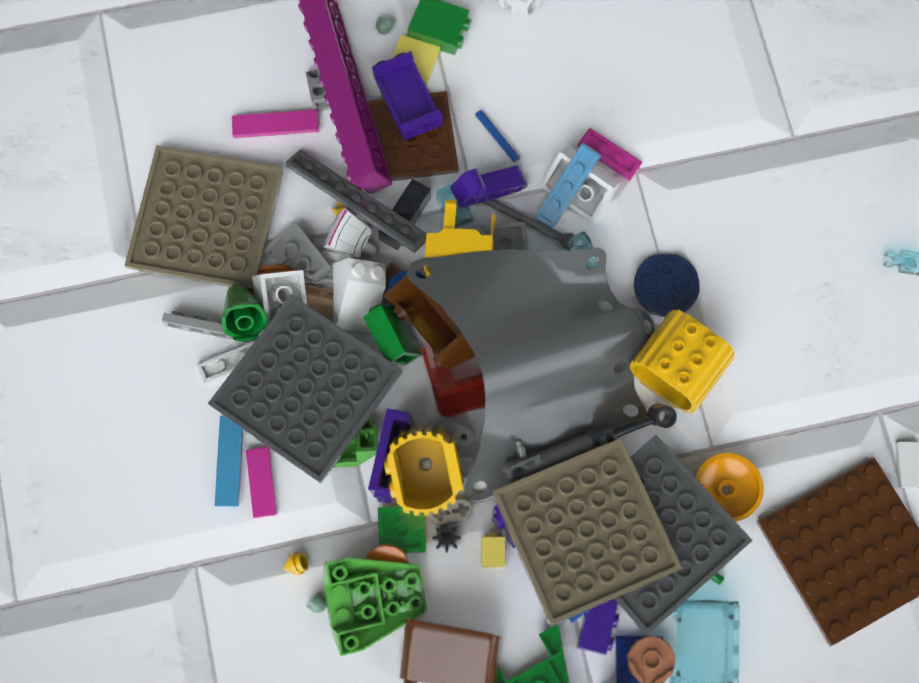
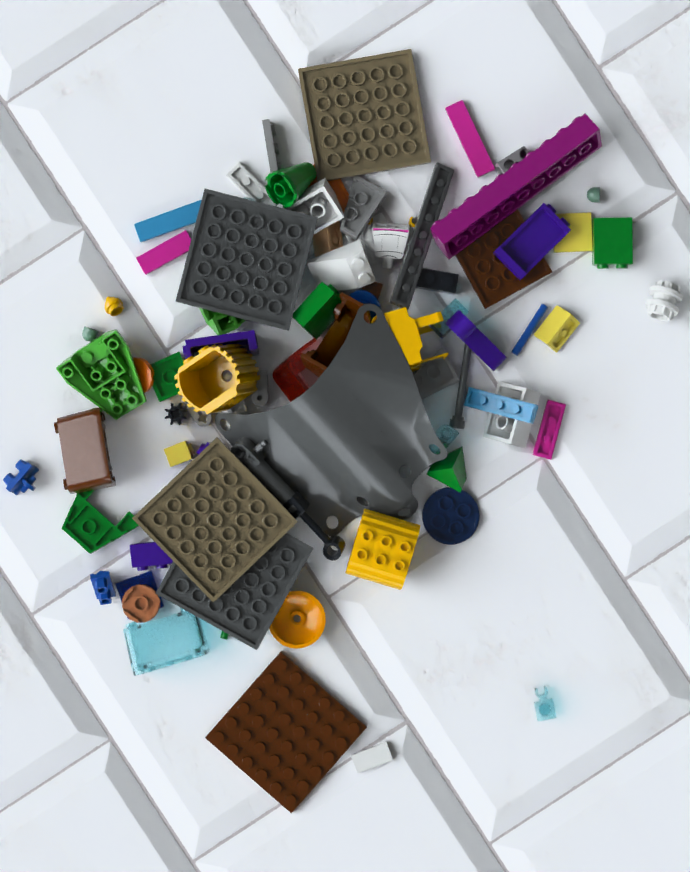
camera: 70 degrees right, 15 degrees up
none -> green slope [426,447,467,492]
none -> light yellow panel [534,305,580,353]

